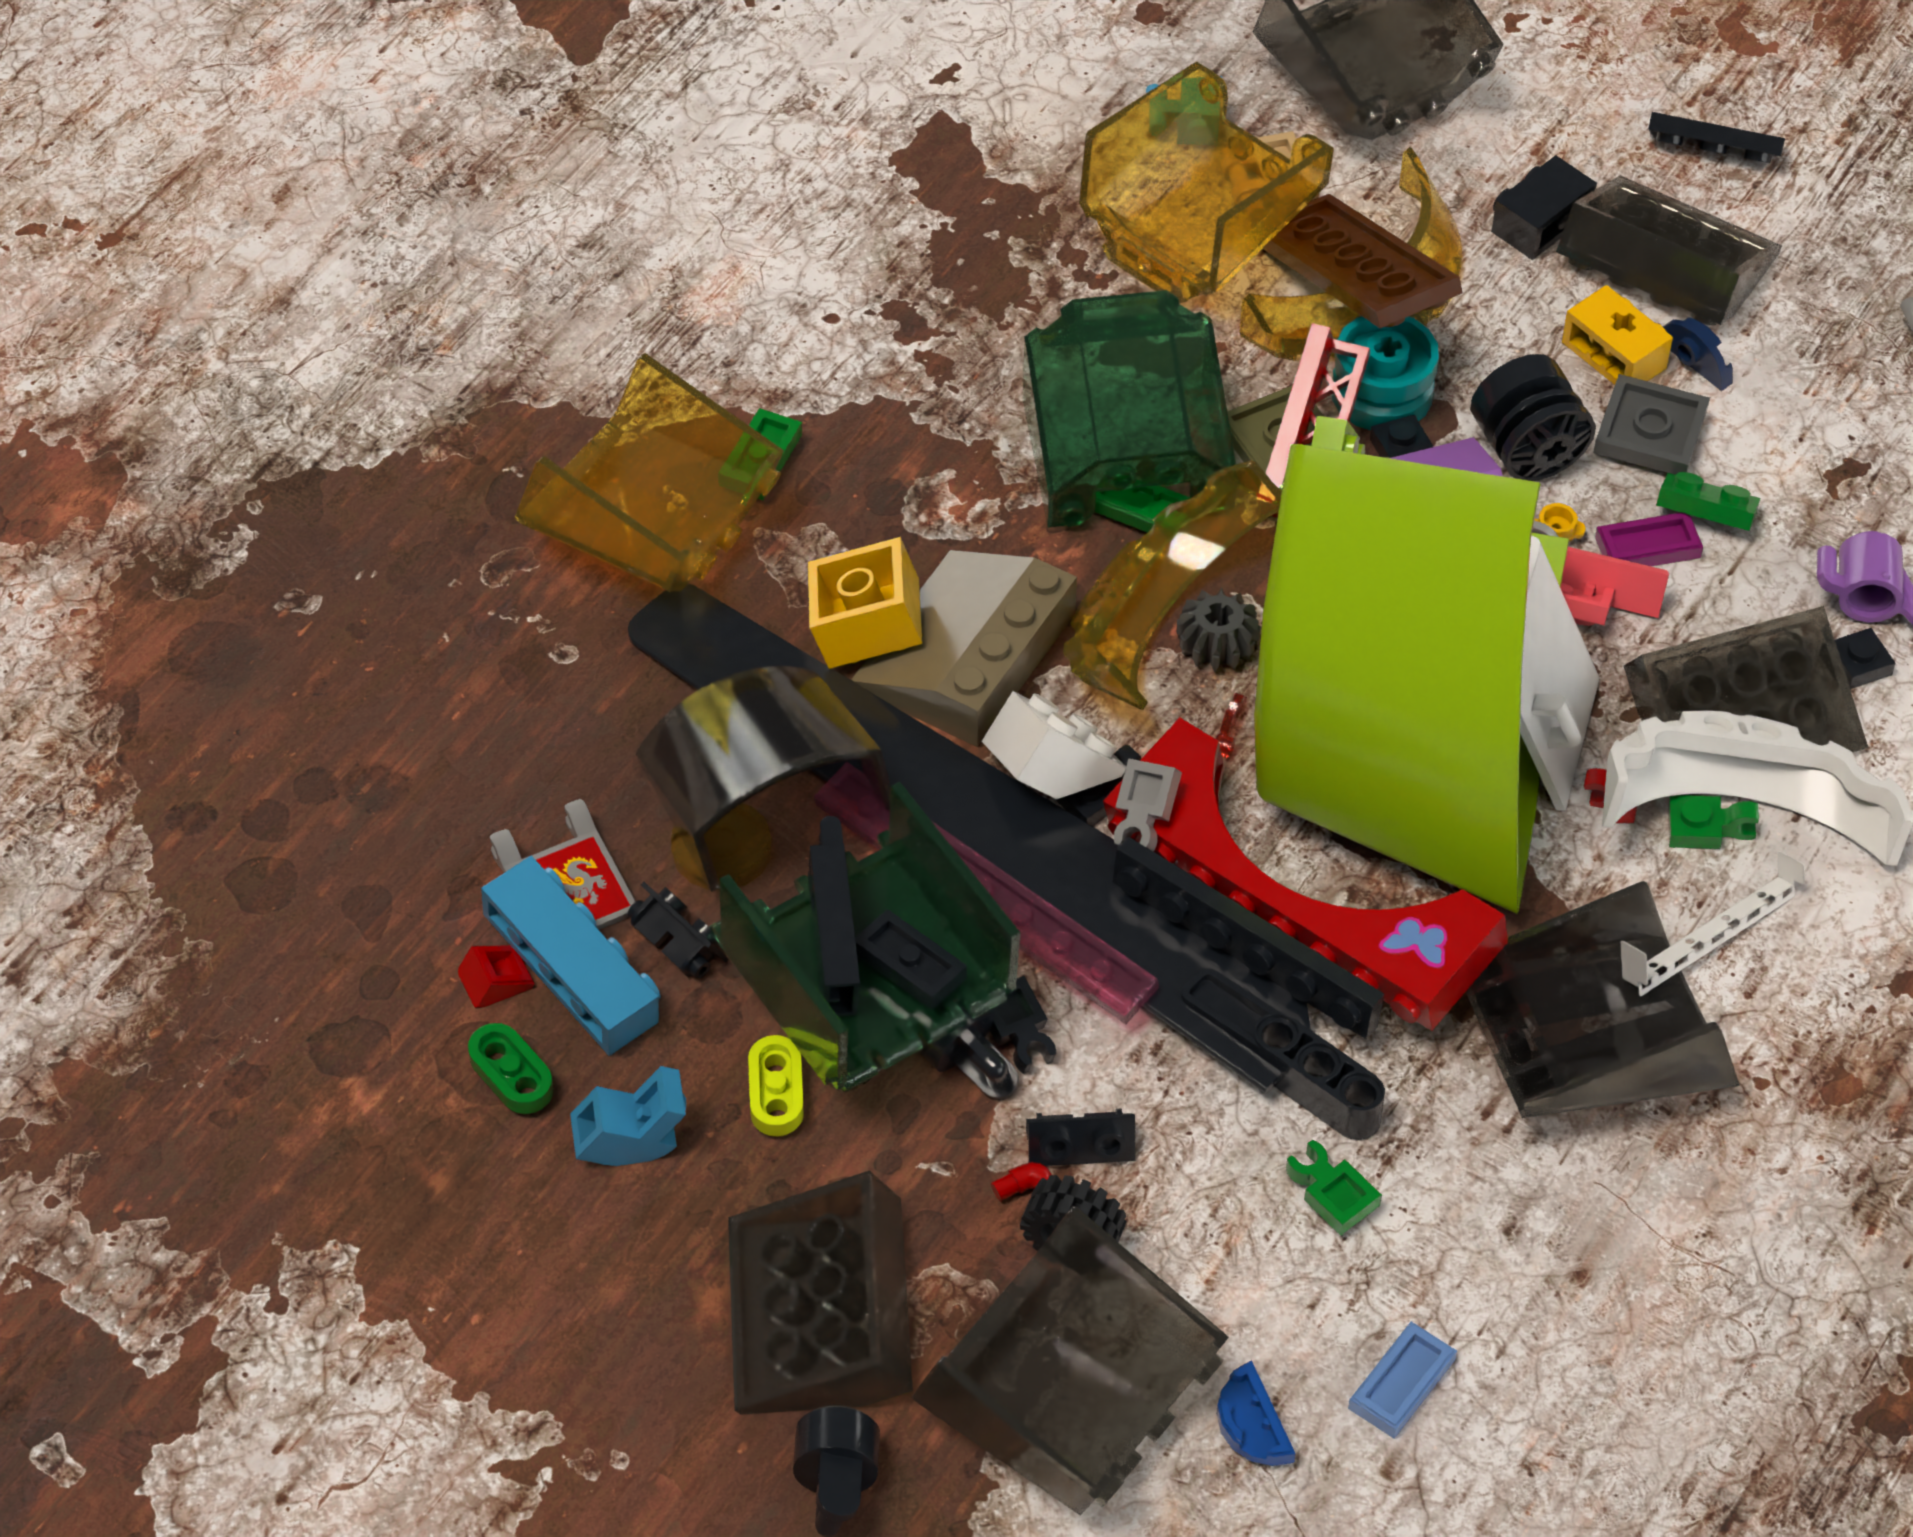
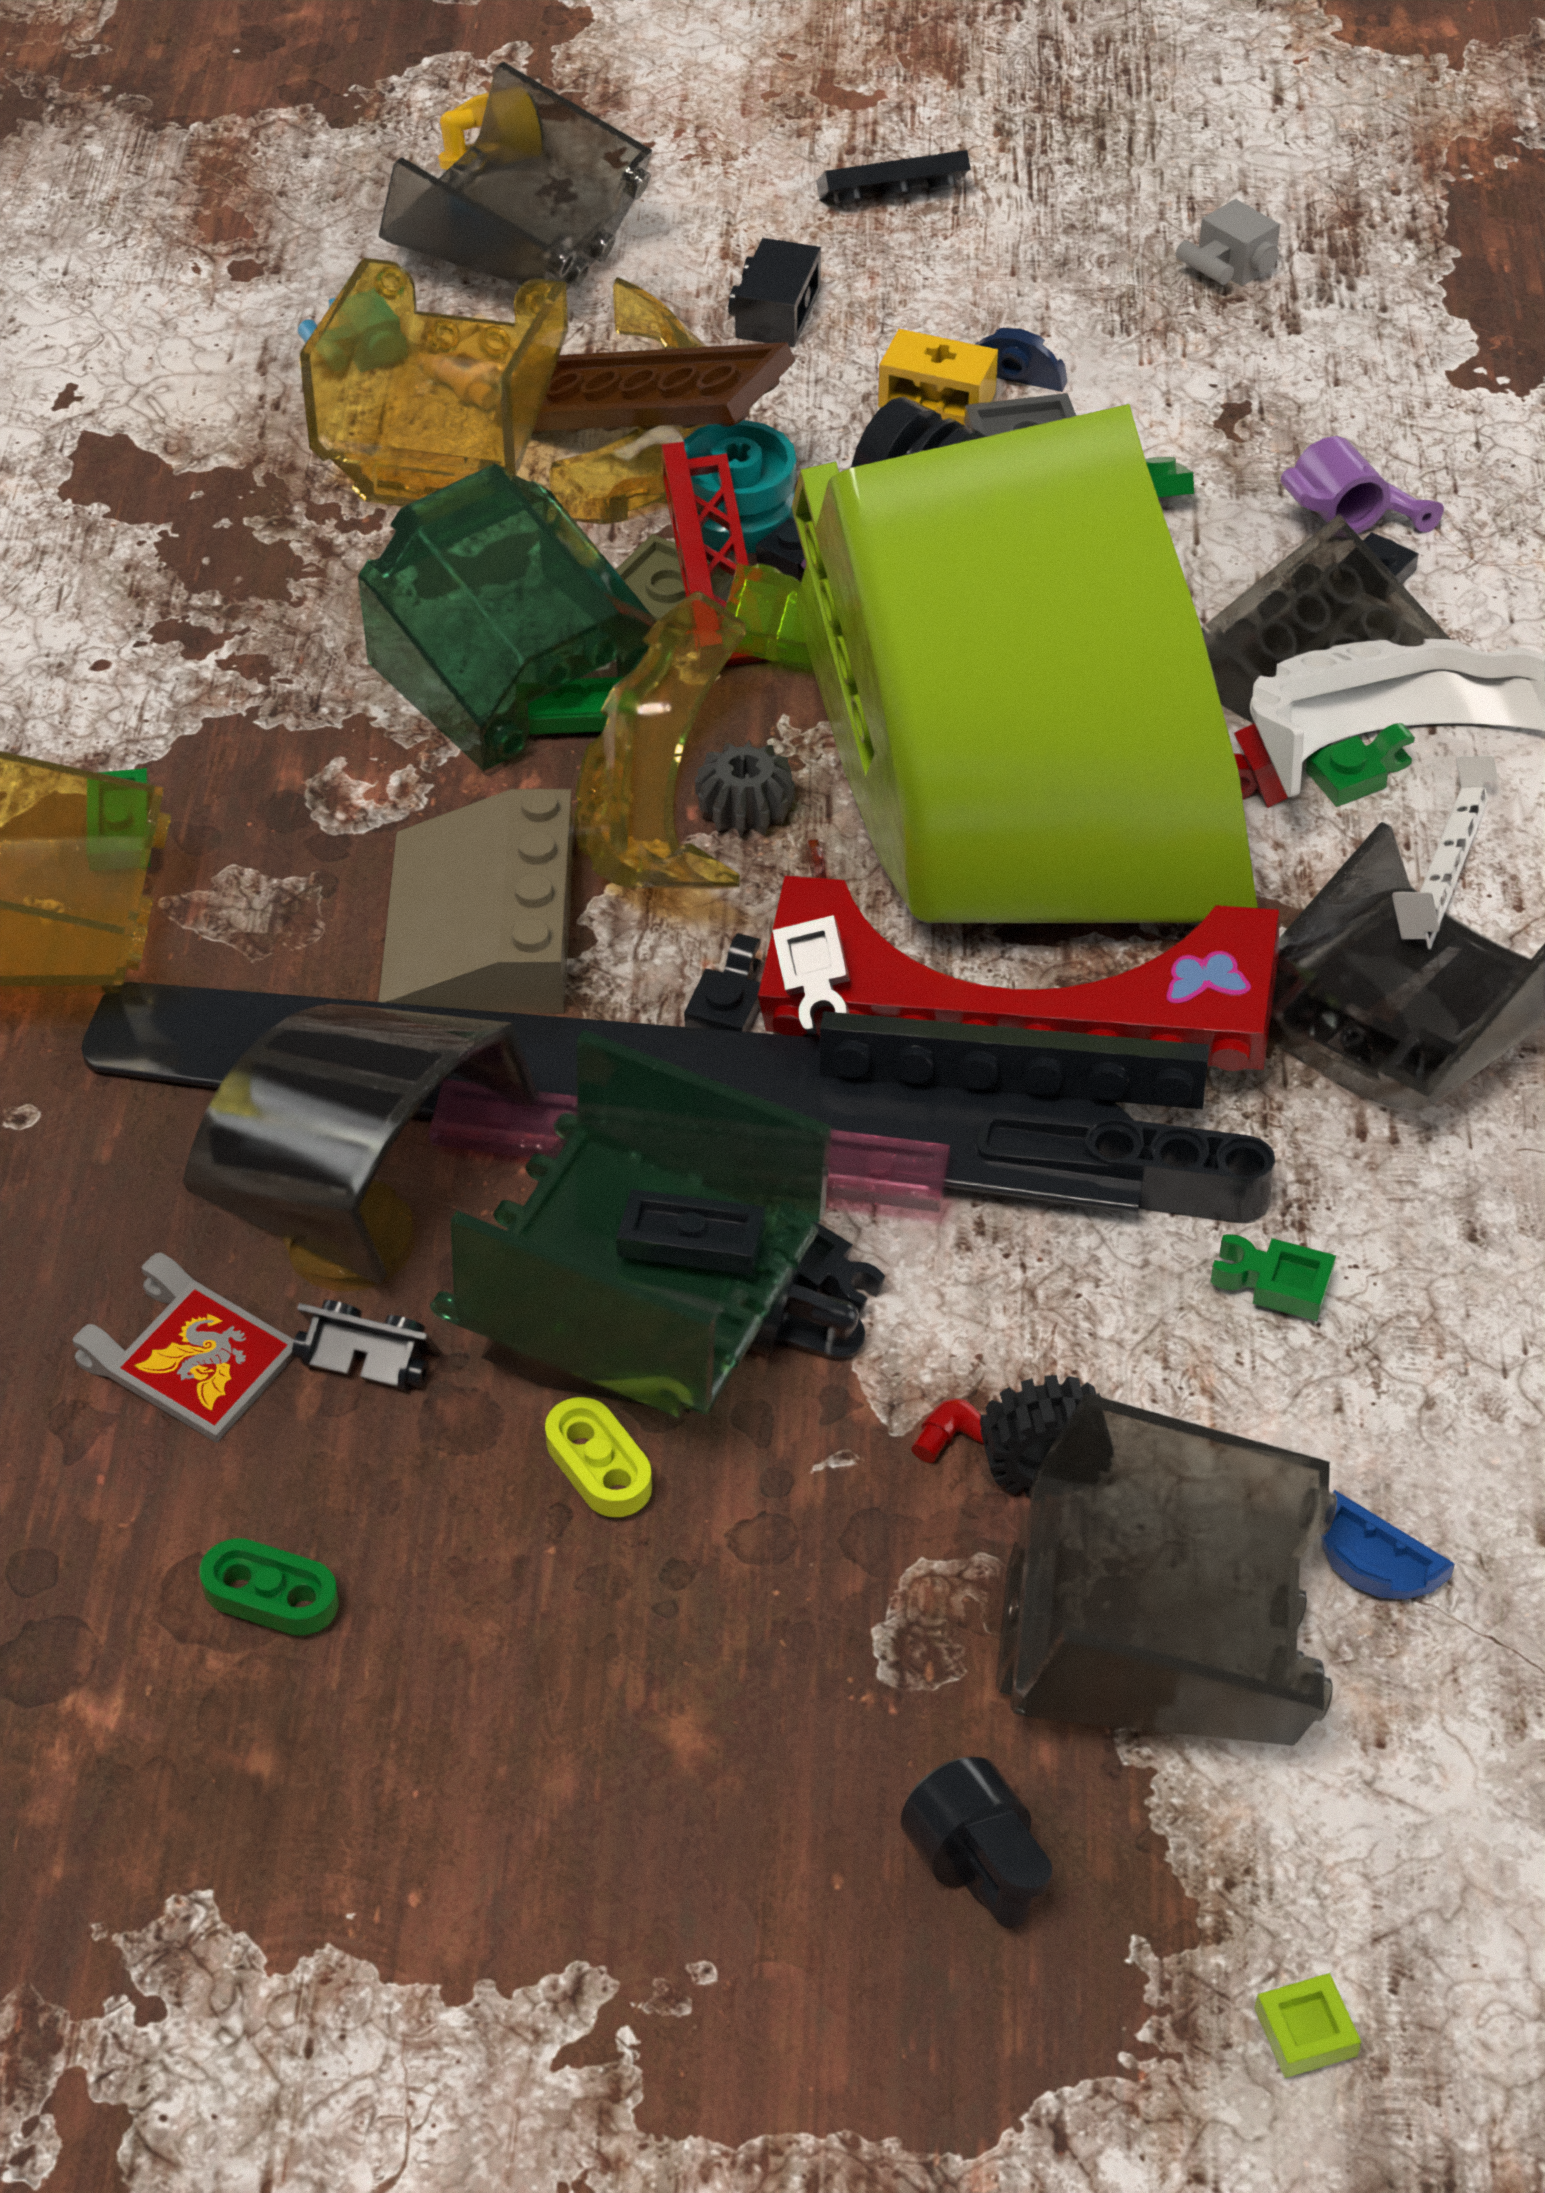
camera: 30 degrees left, 5 degrees down
red slope [458,945,534,1008] -> none
dark azure brick [481,855,661,1056] -> none
dark azure brick [570,1066,686,1166] -> none
clear smoke slope [728,1170,913,1415] -> none
yellow brick [808,537,922,669] -> none
black hinge [808,816,860,1018] -> none
white slope [982,691,1126,799] -> none
black hinge [1026,1108,1135,1166] -> none
medium blue tile [1348,1321,1457,1439] -> none
clear smoke slope [1556,175,1782,325] -> none

